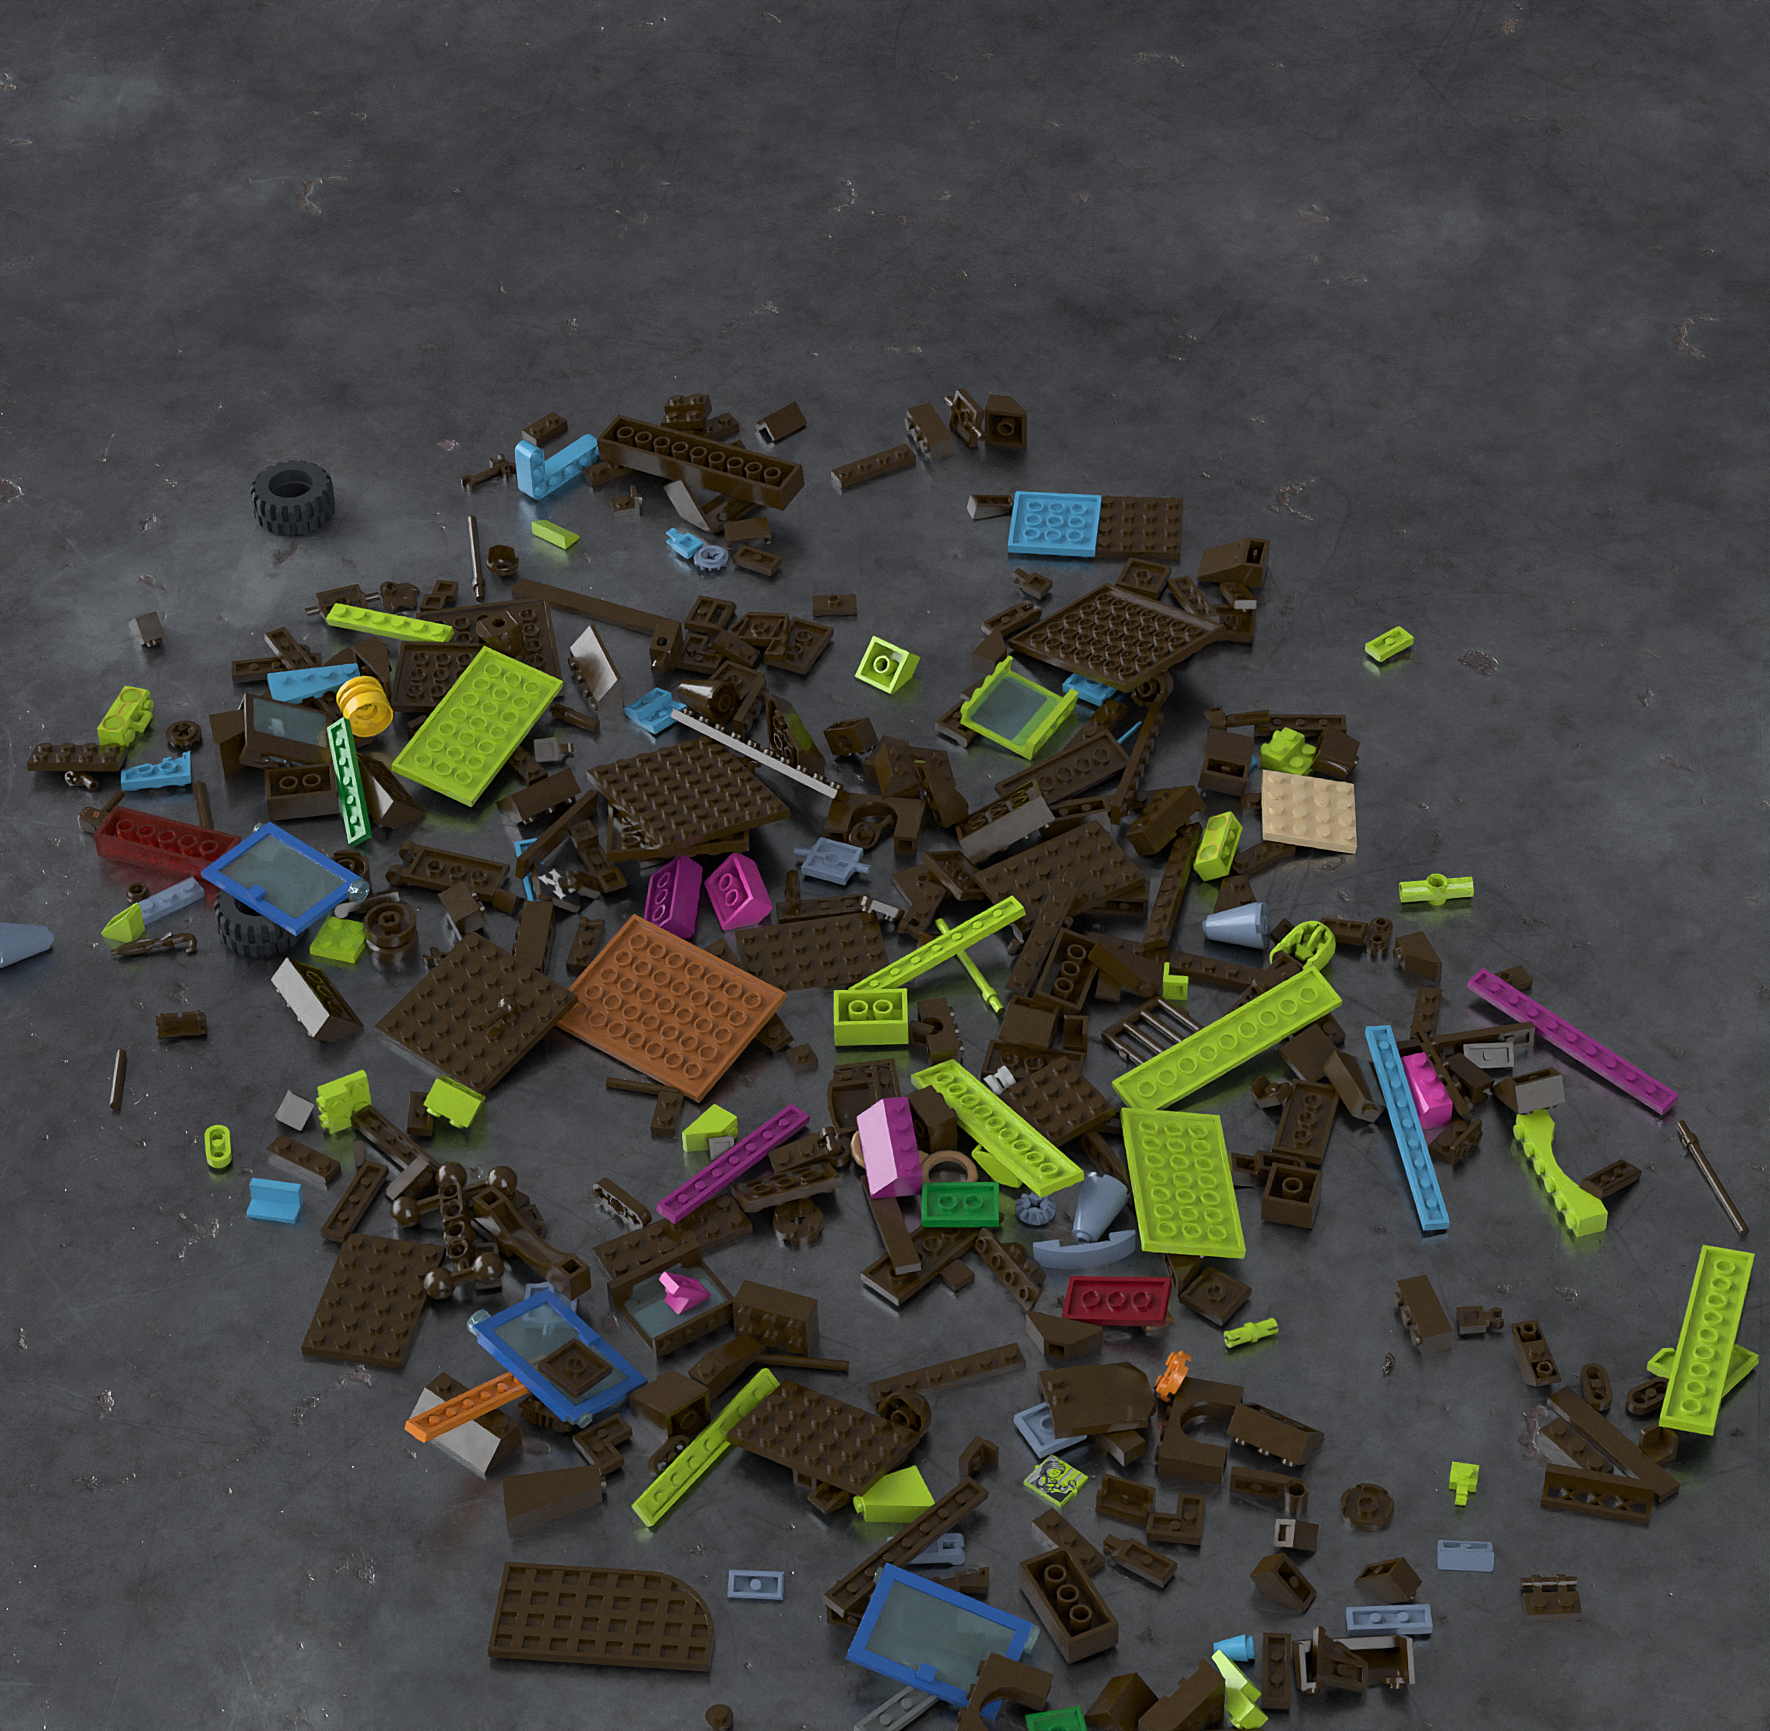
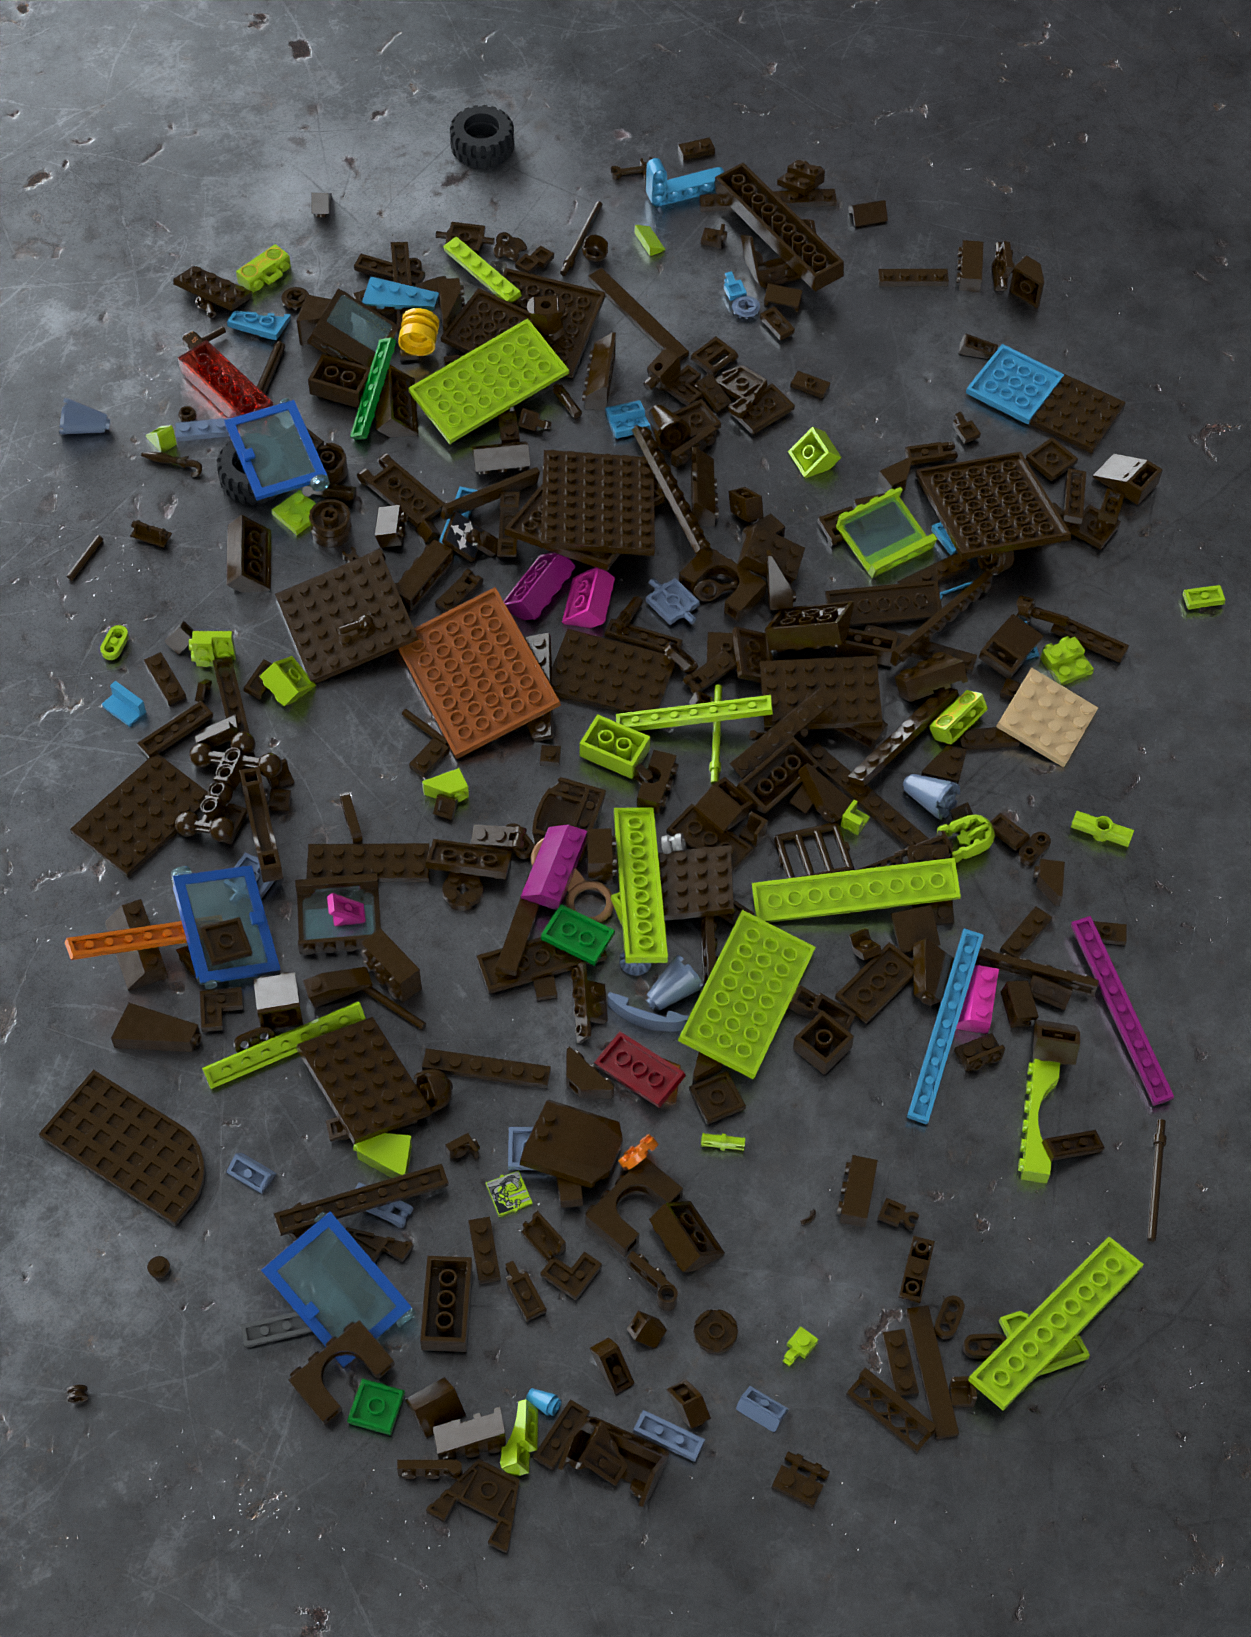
camera: 25 degrees right, 15 degrees up
magenta plate [656,1103,810,1224] -> none
dark brown torso [1310,724,1360,781] -> none
dark brown wing [1410,1021,1474,1122] -> none

